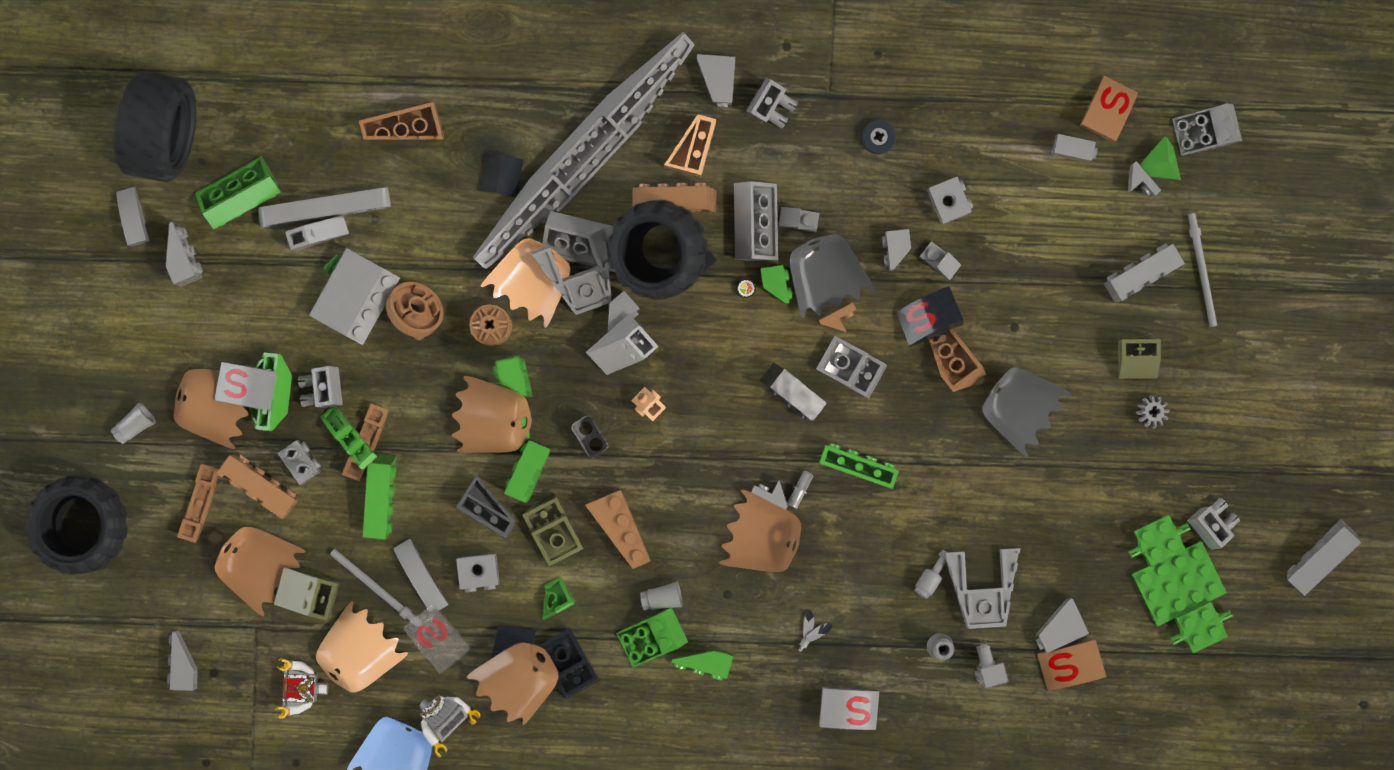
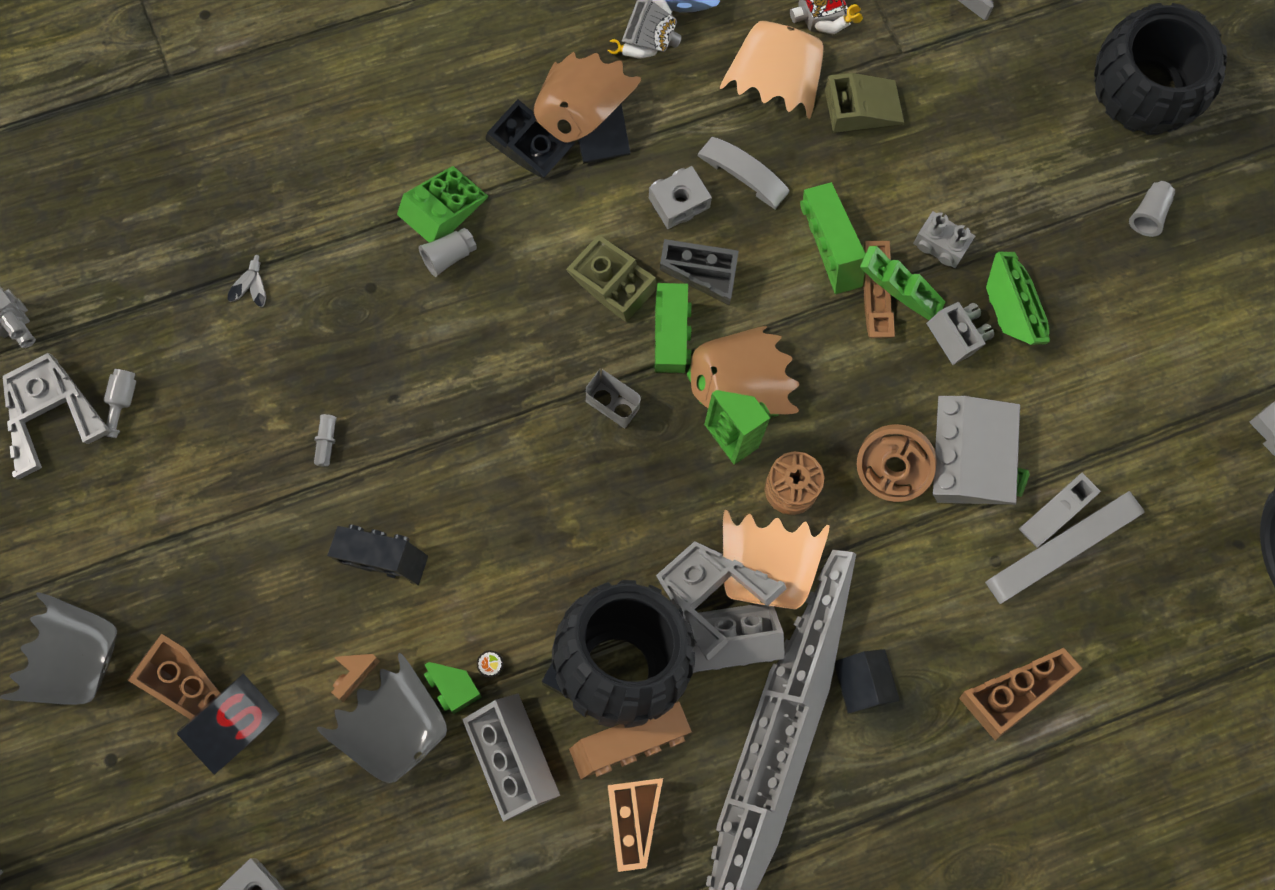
camera: 150 degrees right, 15 degrees down
light grey slope [166,222,203,287] -> none
medium nougat piece [174,369,248,449] -> none
medium nougat slope [177,464,219,543] -> none
bright green slope [195,156,280,230] -> none
medium nougat piece [214,527,305,616] -> none
light grey slope [215,362,278,410] -> none
medium nougat wedge [216,454,299,519] -> none
light grey bar [330,549,423,627] -> none
clear slope [403,604,472,674] -> none
bright green slope [542,576,575,621] -> none
medium nougat wedge [585,490,651,569] -> none
light grey slope [586,314,658,375] -> none
light grey slope [608,291,639,331] -> none
light nougat brick [631,387,666,421] -> none
bright green slope [671,649,733,680] -> none
medium nougat piece [719,490,801,572] -> none
light grey slope [751,480,788,509] -> none
light grey slope [779,207,820,233] -> none
light grey slope [816,336,887,399] -> none
bright green brick [819,443,899,489] -> none
light grey slope [819,687,879,730] -> none
light grey slope [882,229,911,271] -> none
light grey slope [920,241,961,280] -> none
light grey plant [927,633,954,660] -> none

